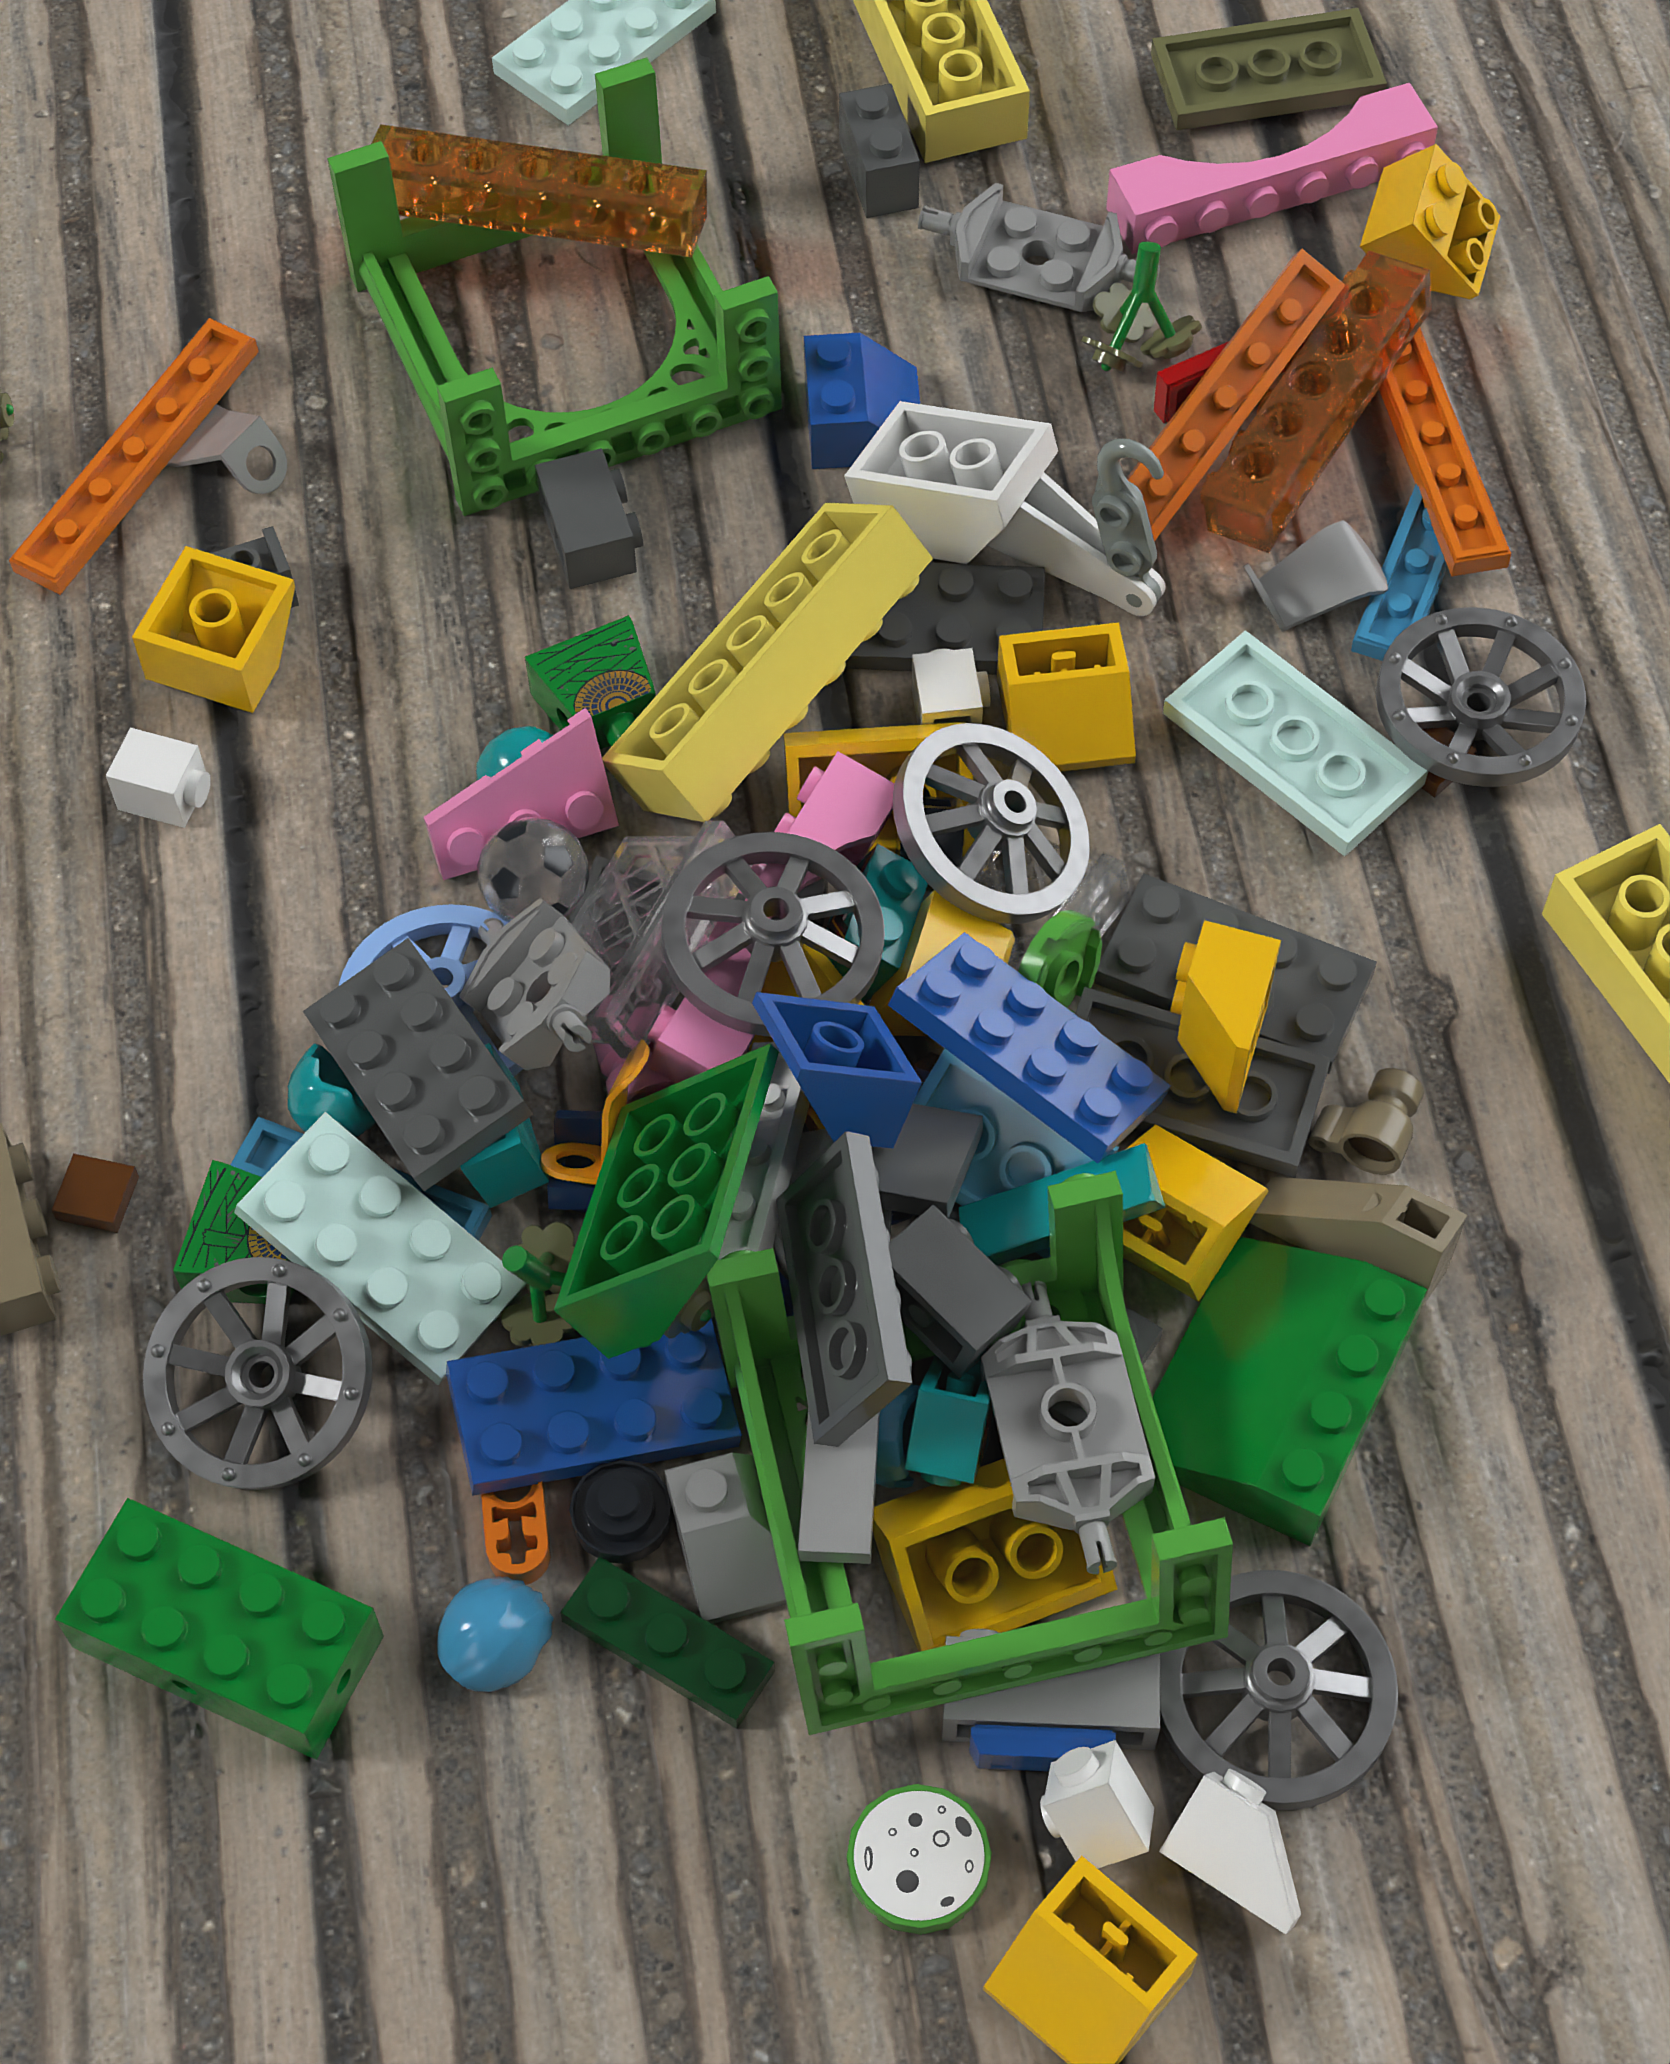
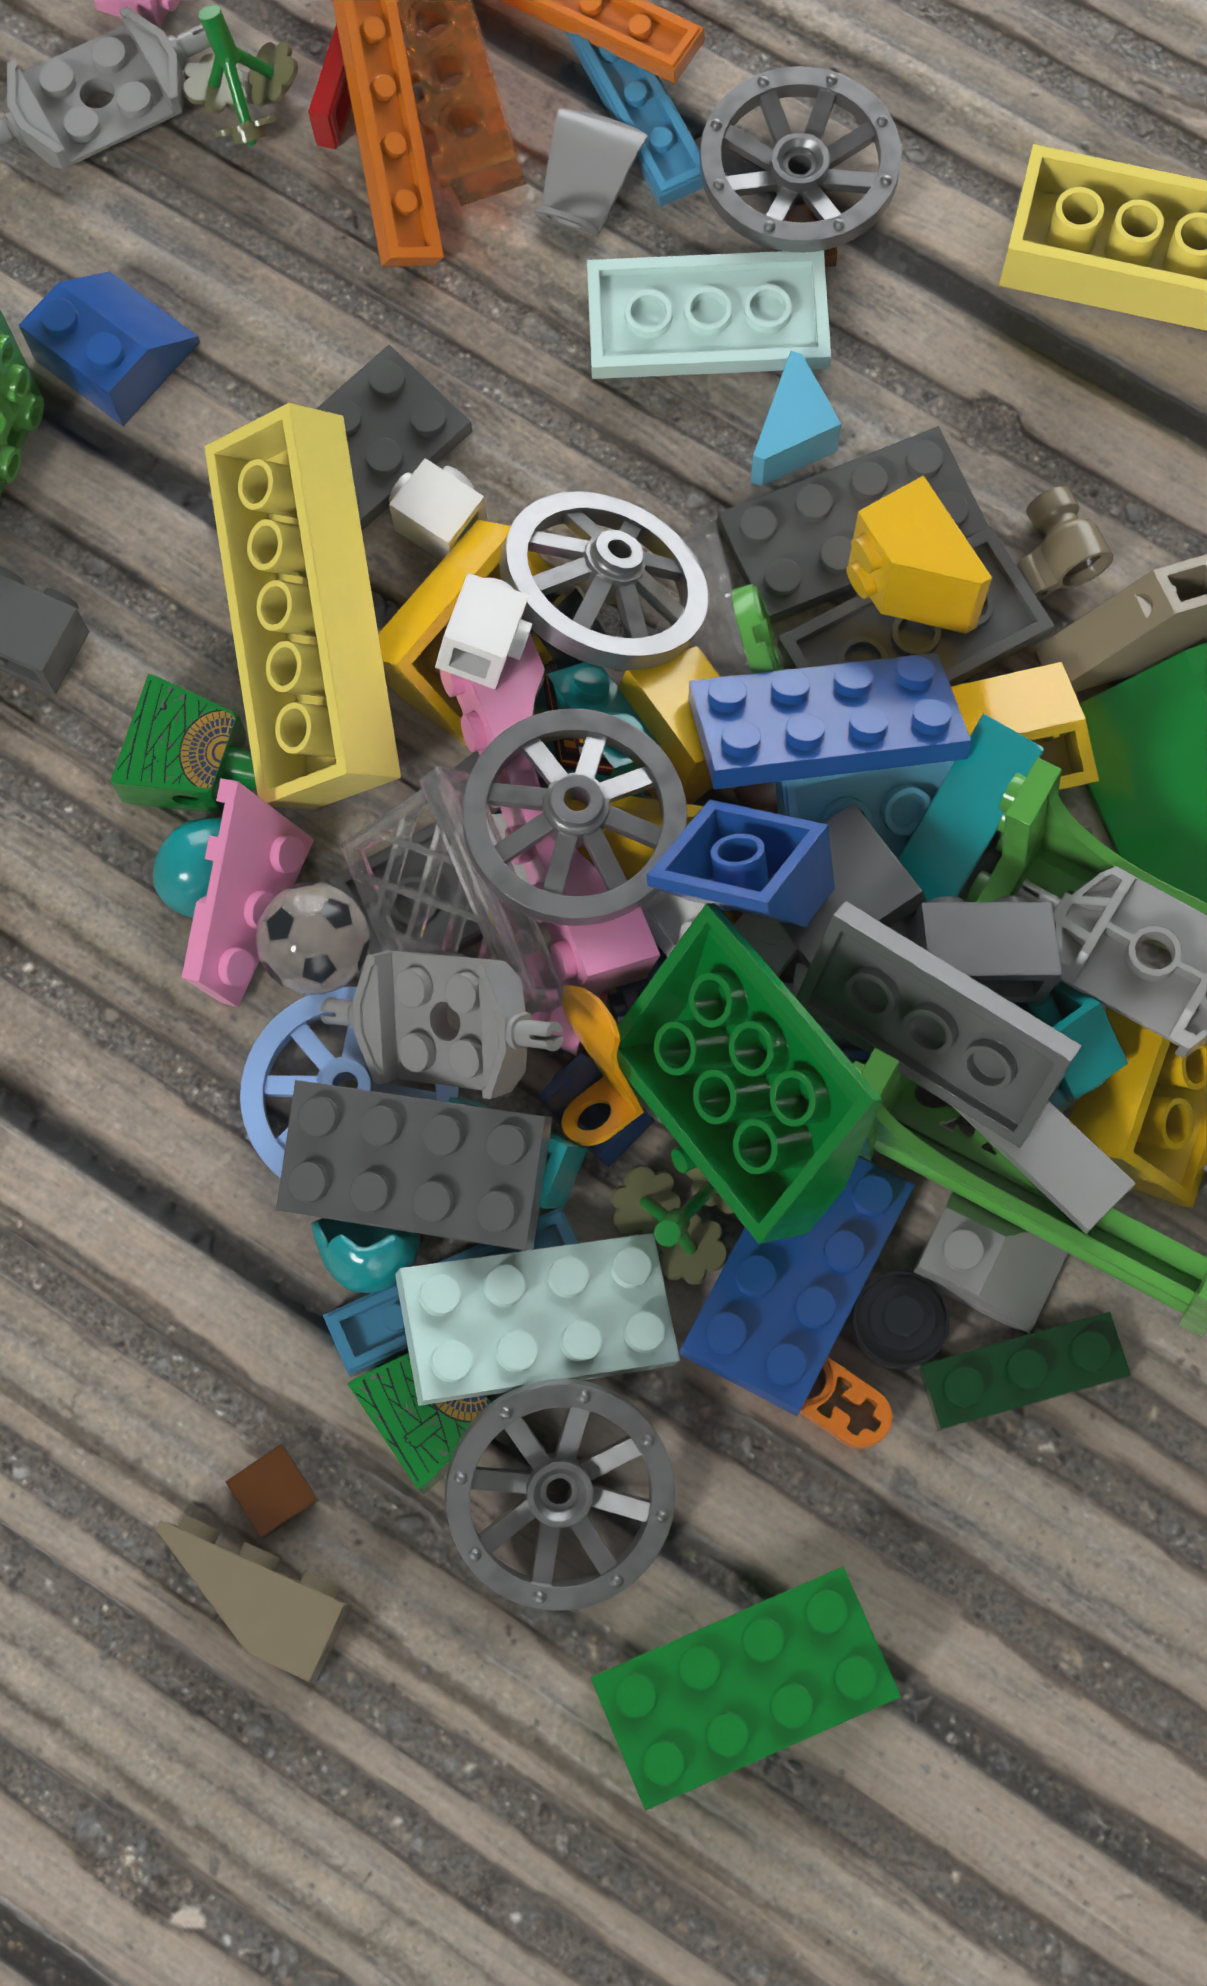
camera: 45 degrees left, 15 degrees up
dark azure hair [437,1576,554,1692] -> none
white slope [844,401,1165,616] -> none
yellow slope [997,622,1136,772] -> none
none -> white brick [435,573,533,690]
none -> medium azure slope [751,351,842,486]

